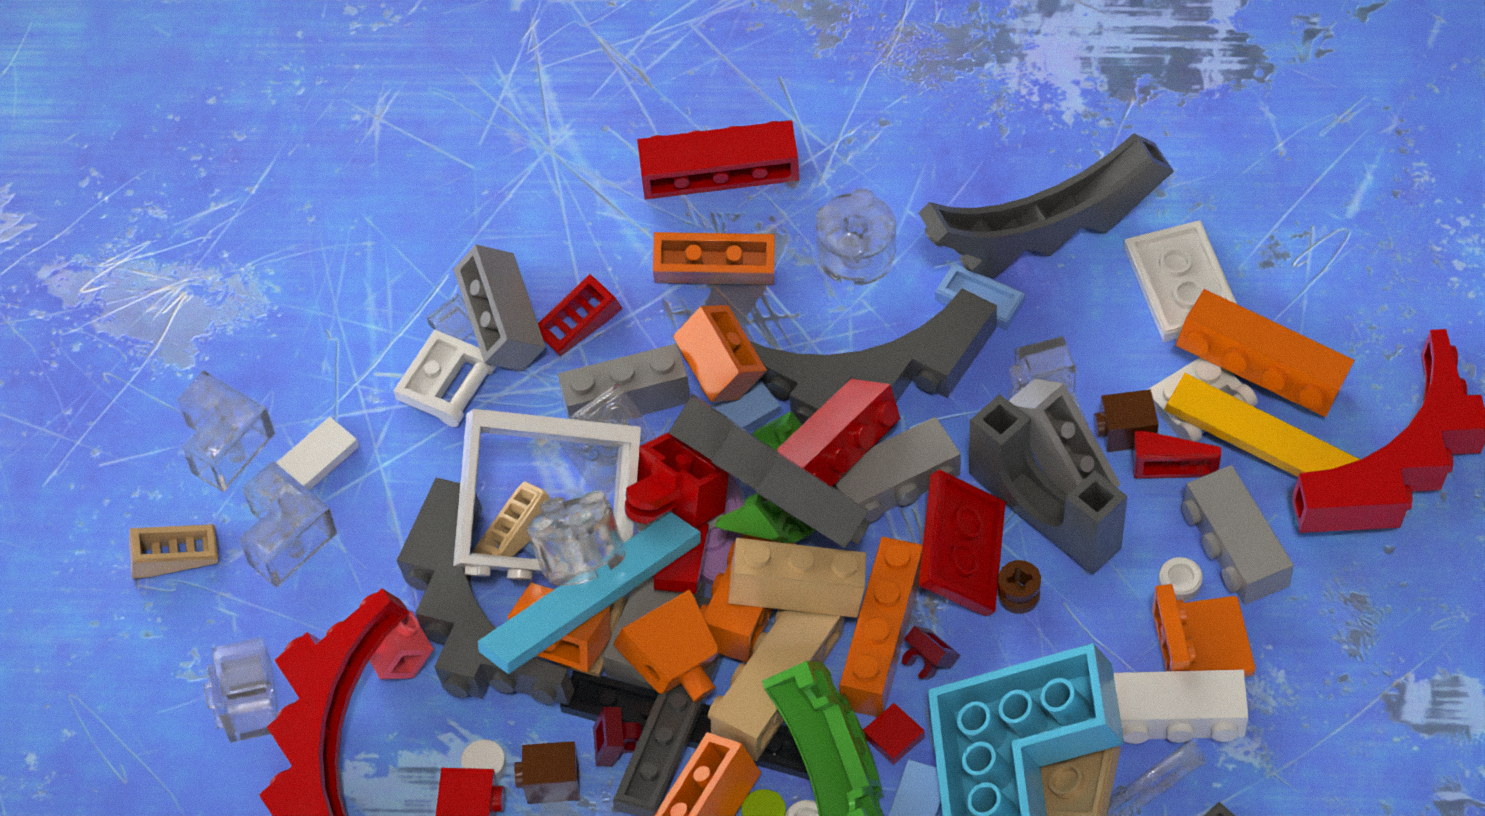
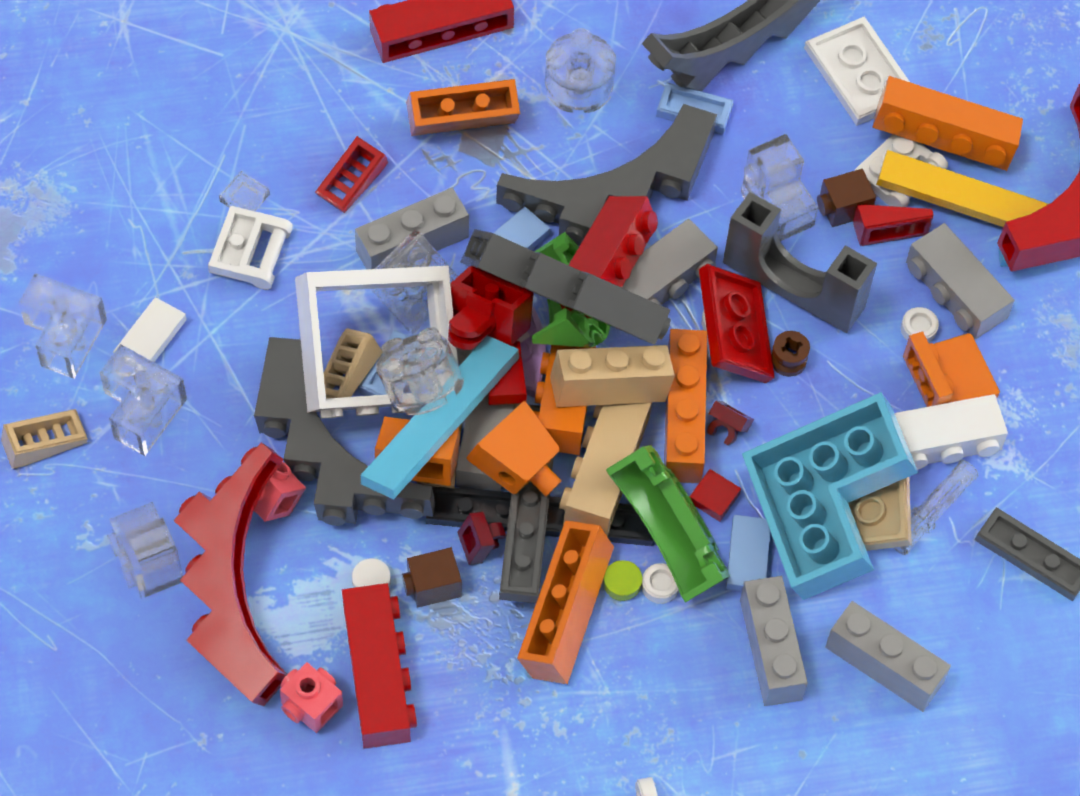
camera: 20 degrees left, 5 degrees up
light grey brick [454,244,546,371] -> none
orange brick [673,305,767,402] -> none
light grey brick [1009,378,1121,494] -> none

